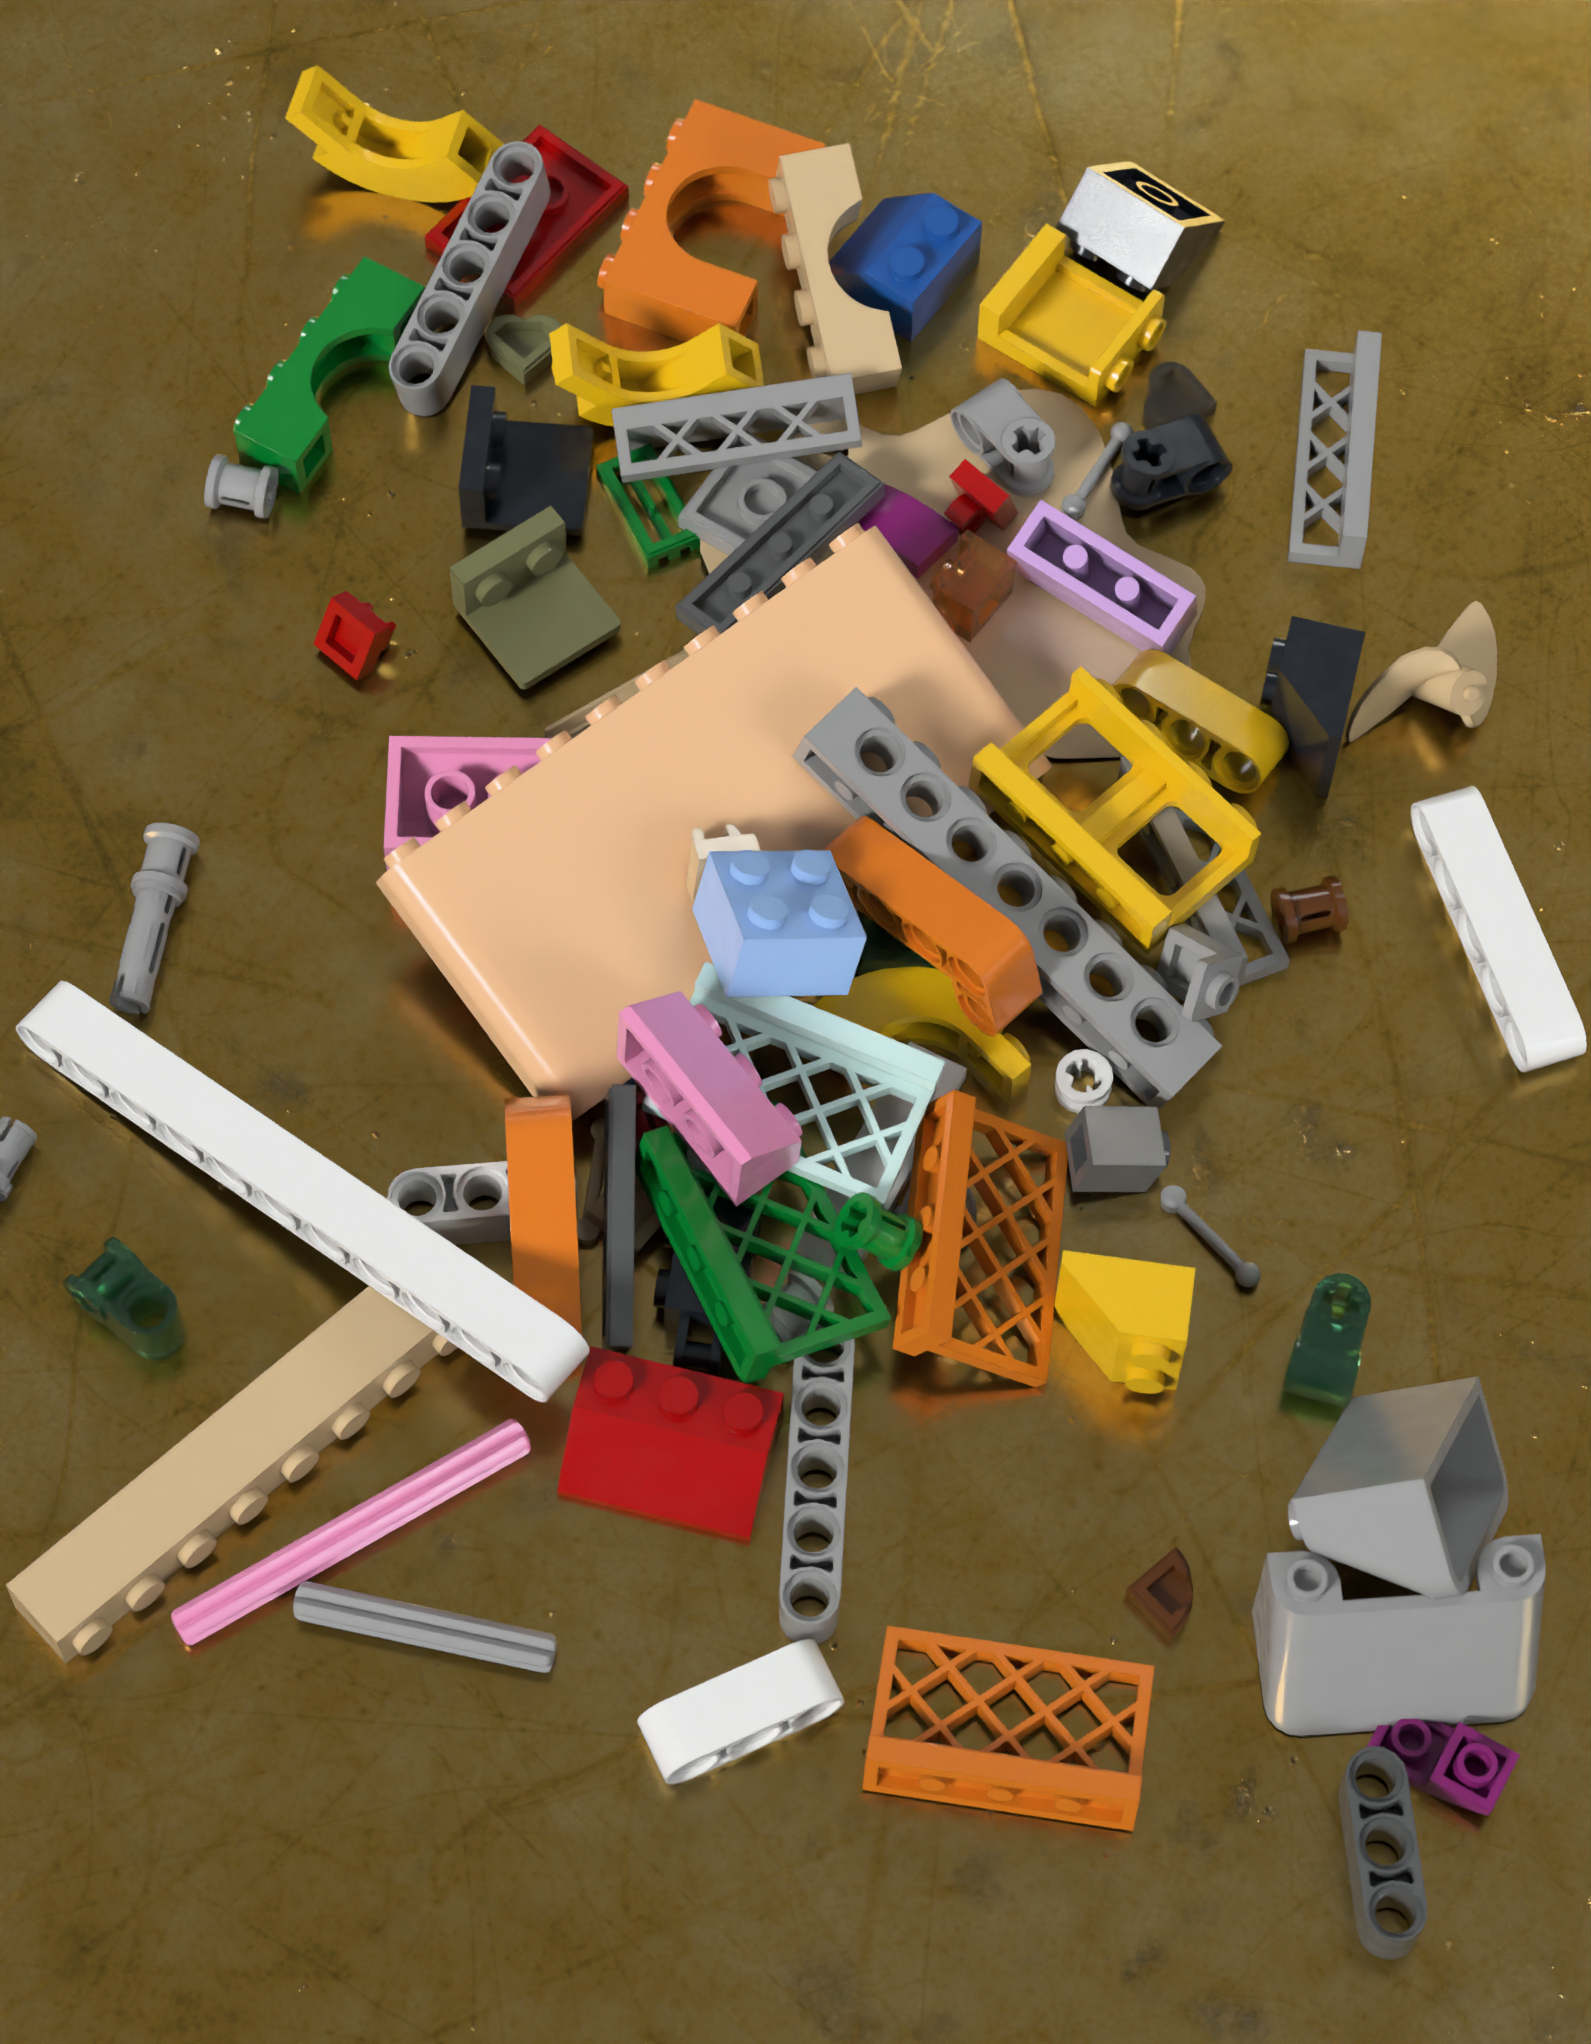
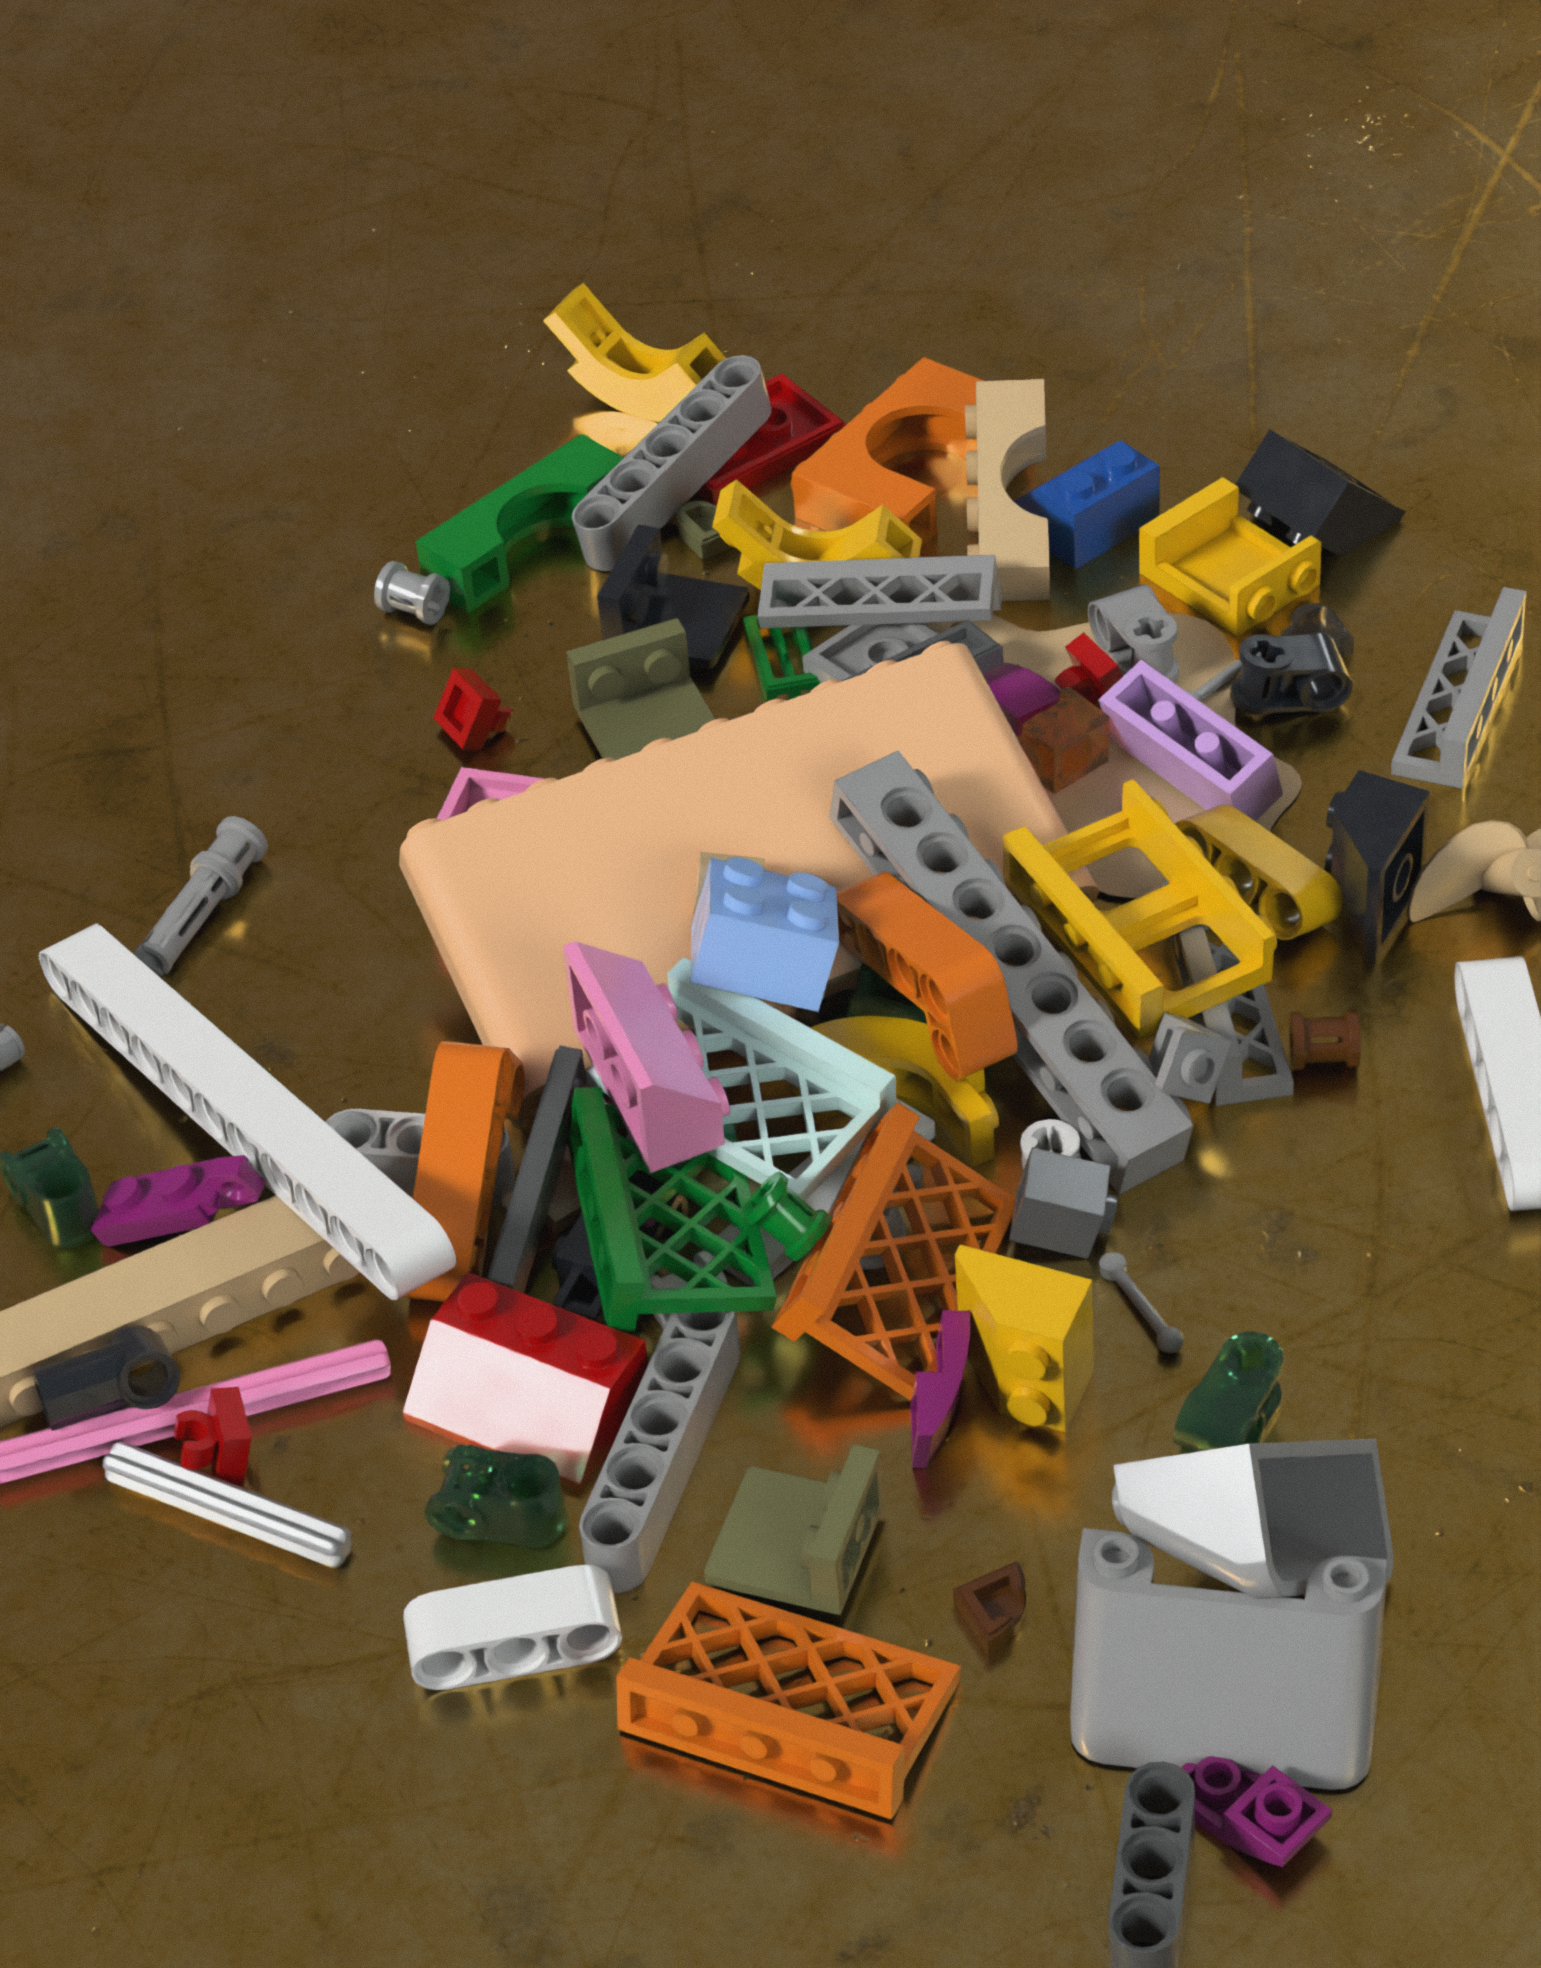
camera: 20 degrees right, 20 degrees down
none -> black piece [32,1326,180,1431]
none -> magenta hinge [91,1155,266,1247]
none -> red tile [174,1387,252,1486]
none -> clear green piece [425,1445,569,1548]
none -> olive bracket [704,1444,884,1615]
none -> magenta slope [910,1310,970,1468]

